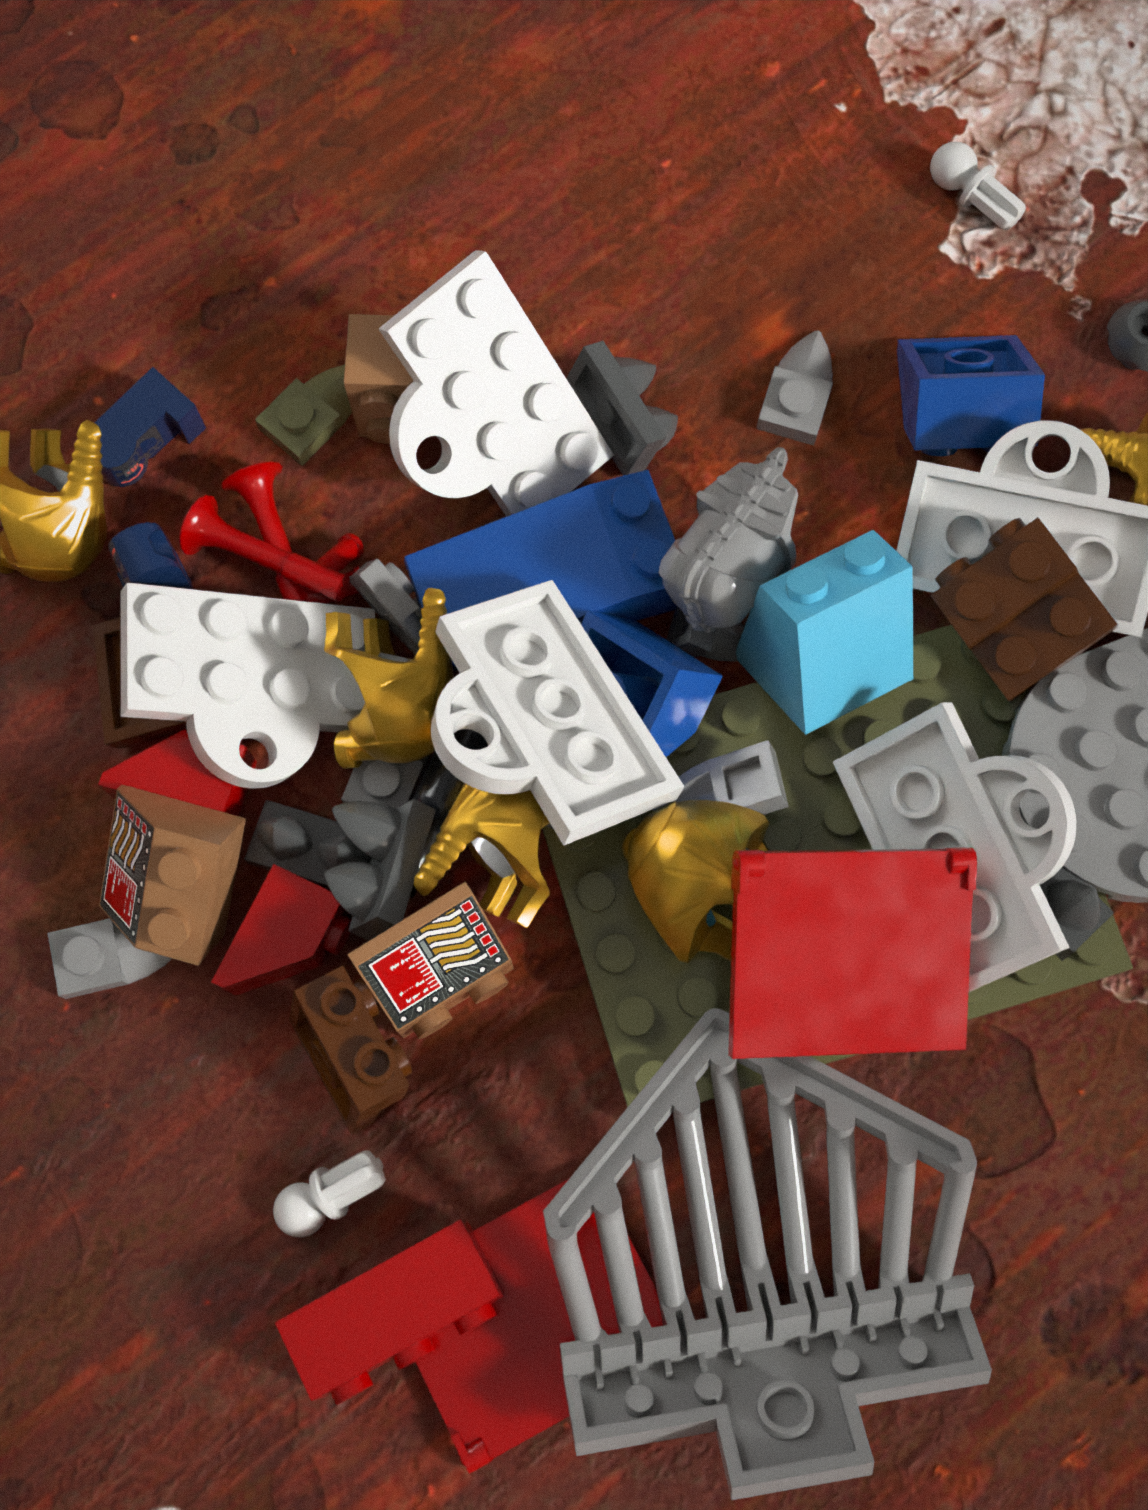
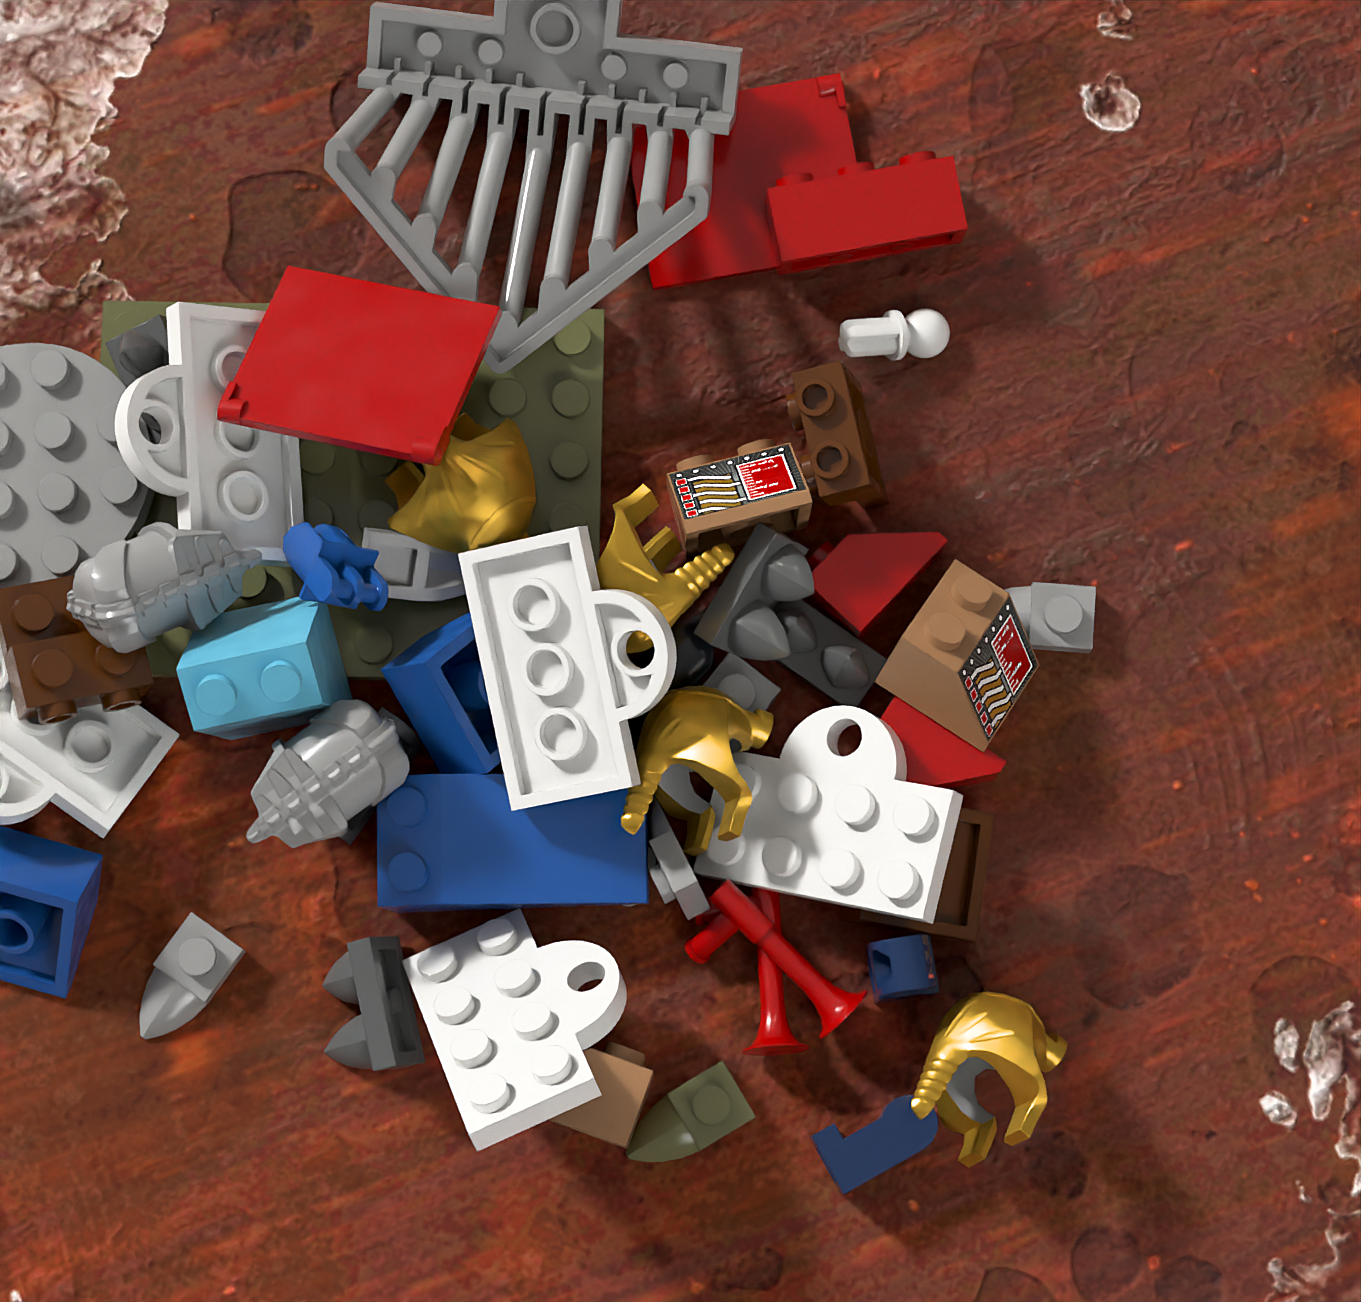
camera: 165 degrees left, 5 degrees up
none -> light grey helmet [66,522,262,653]
none -> blue arm [282,522,389,611]

